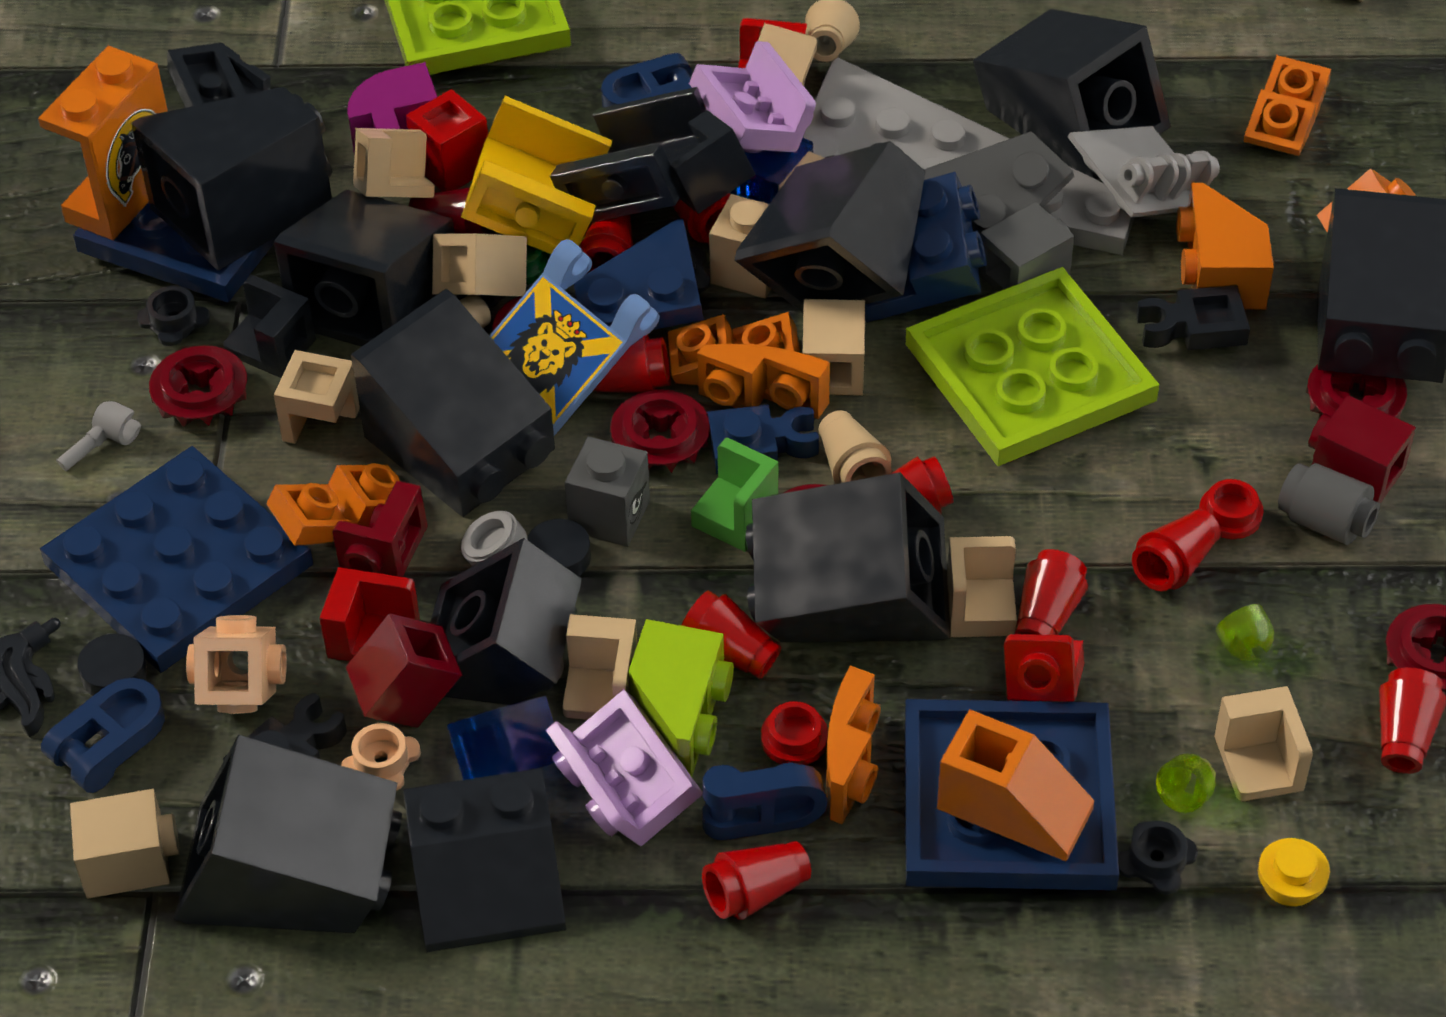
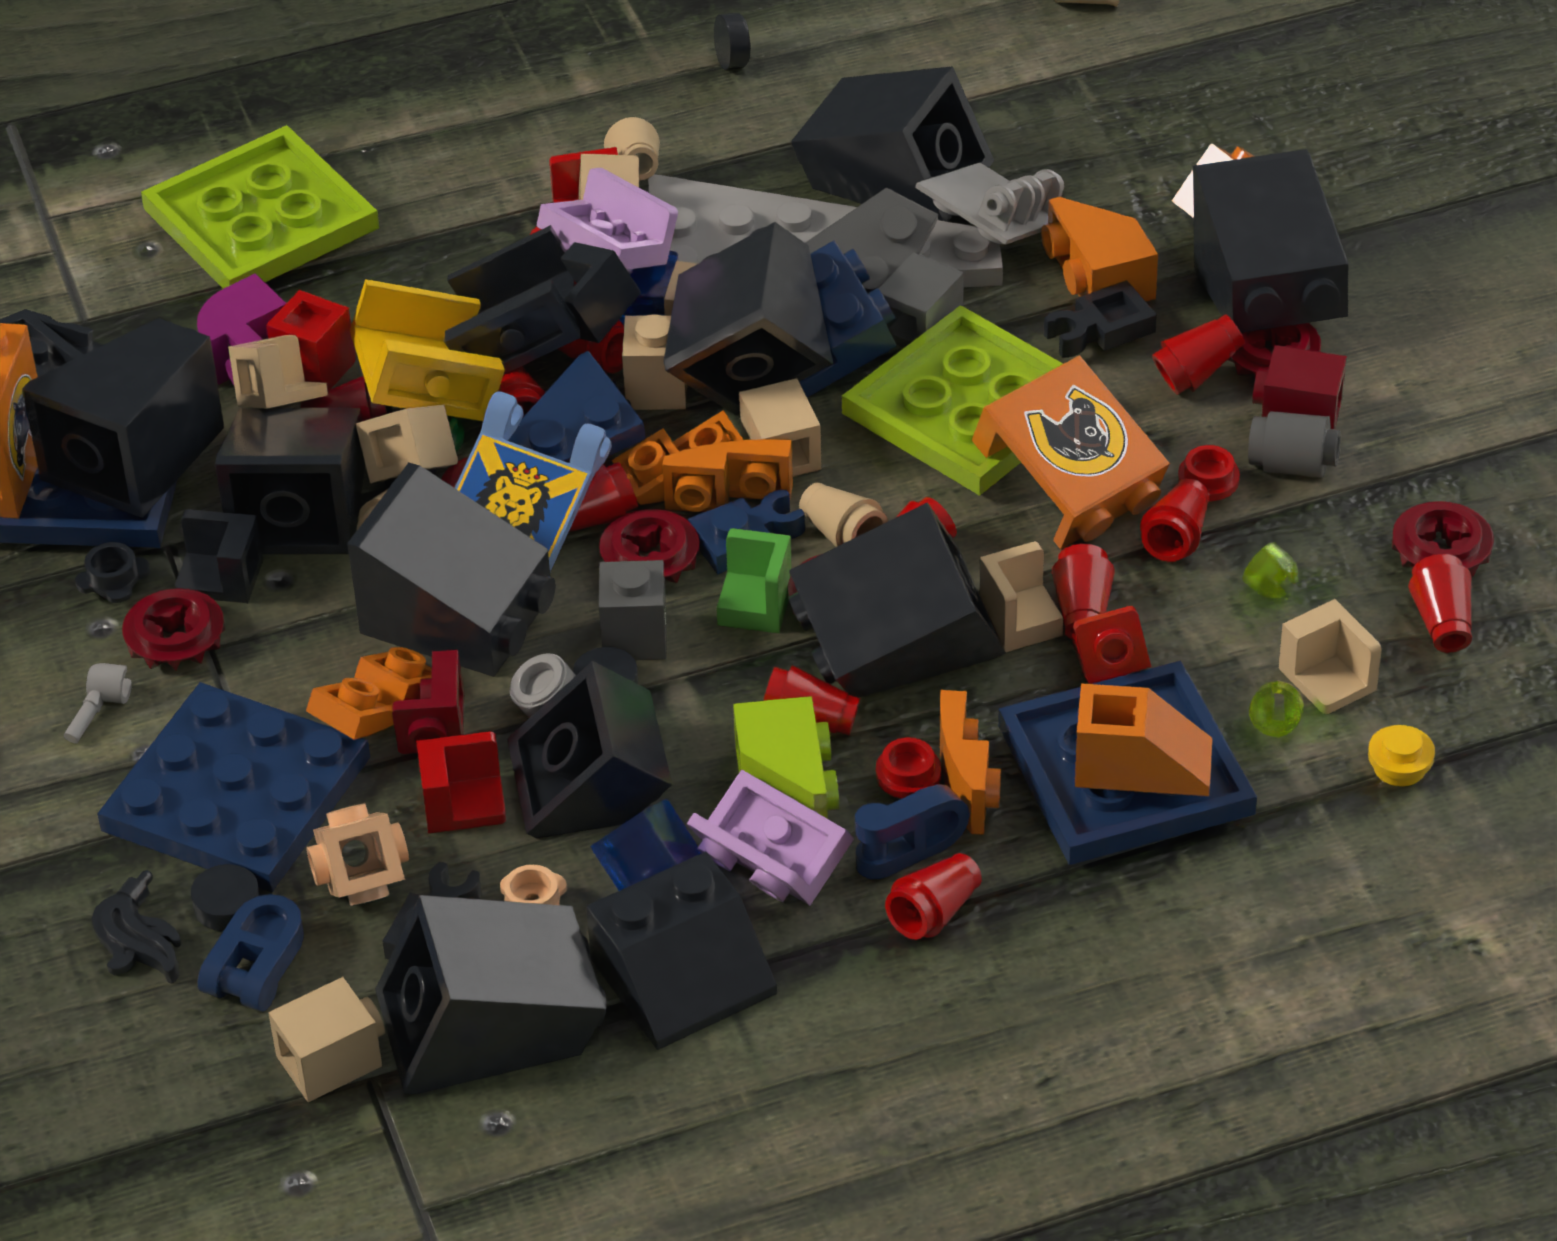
camera: 20 degrees left, 5 degrees down
tan panel [274,350,360,444] -> none
dark red brick [346,613,462,728] -> none
tan panel [563,614,638,720] -> none
dark blue plate [601,53,692,108] -> none
black plate [1118,821,1198,895] -> none
orange slope [1244,55,1331,156] -> none
none -> orange panel [972,355,1170,550]
none -> red cone [1152,314,1245,395]

